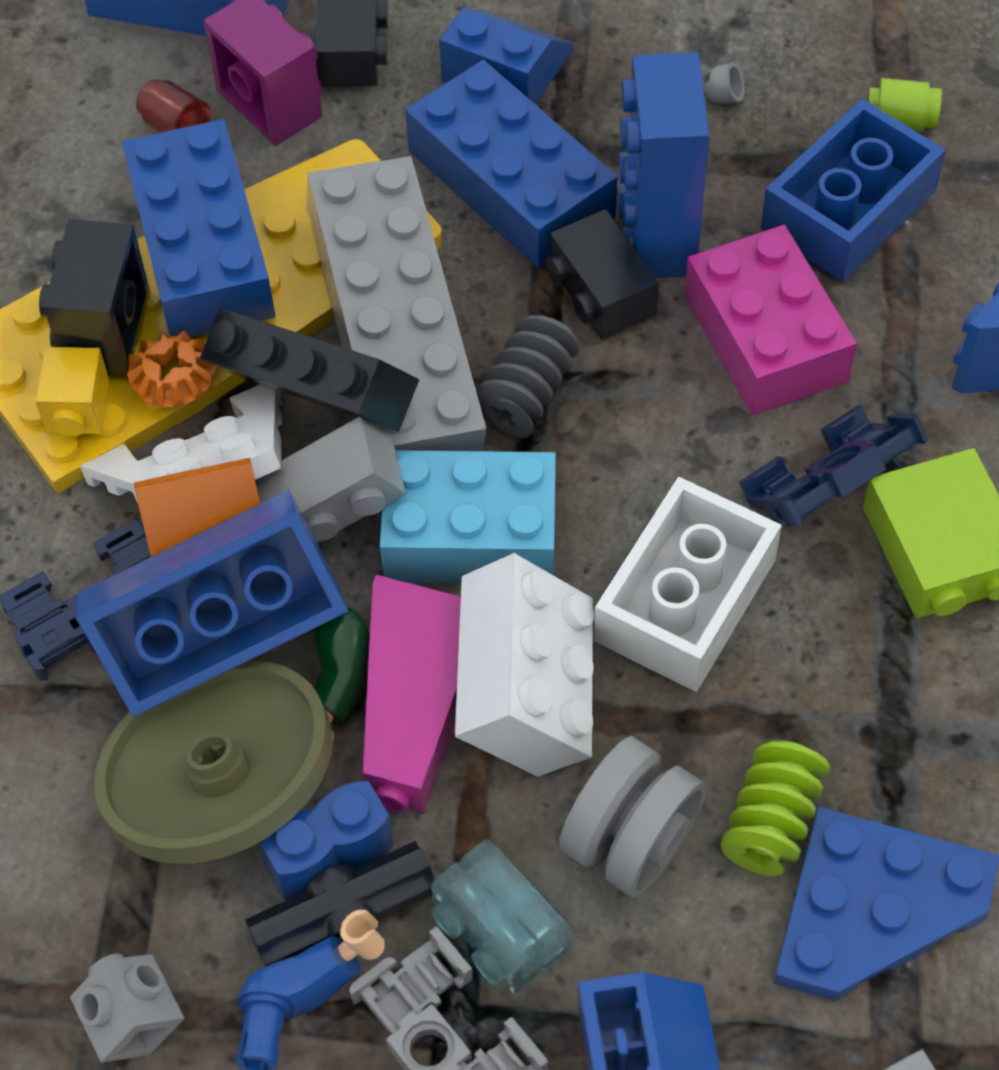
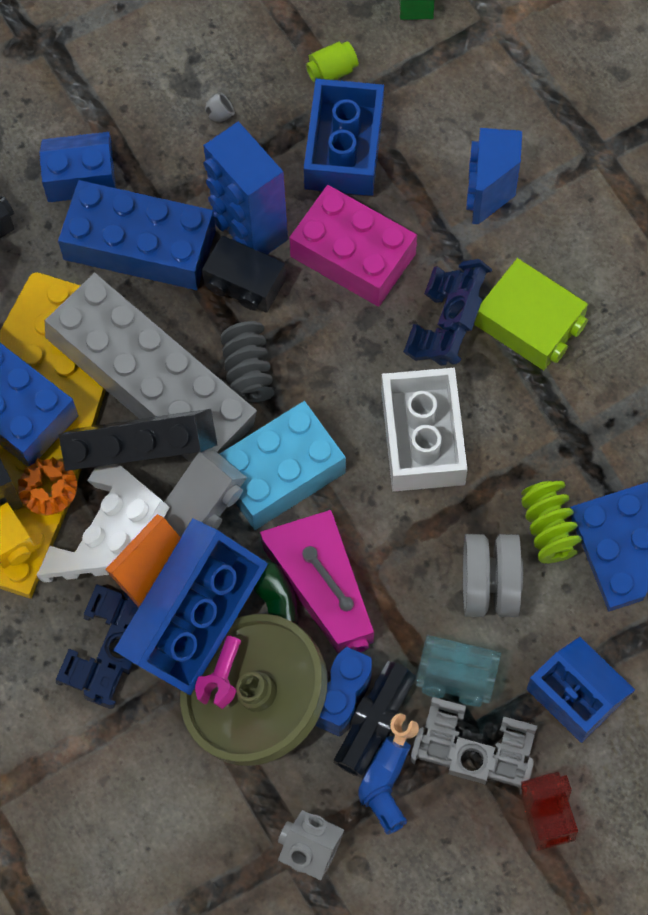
camera: 35 degrees left, 10 degrees up
white brick [455,553,594,777] -> none
none -> dark pink bar [195,636,241,709]
none -> dark grey hinge [303,546,354,612]

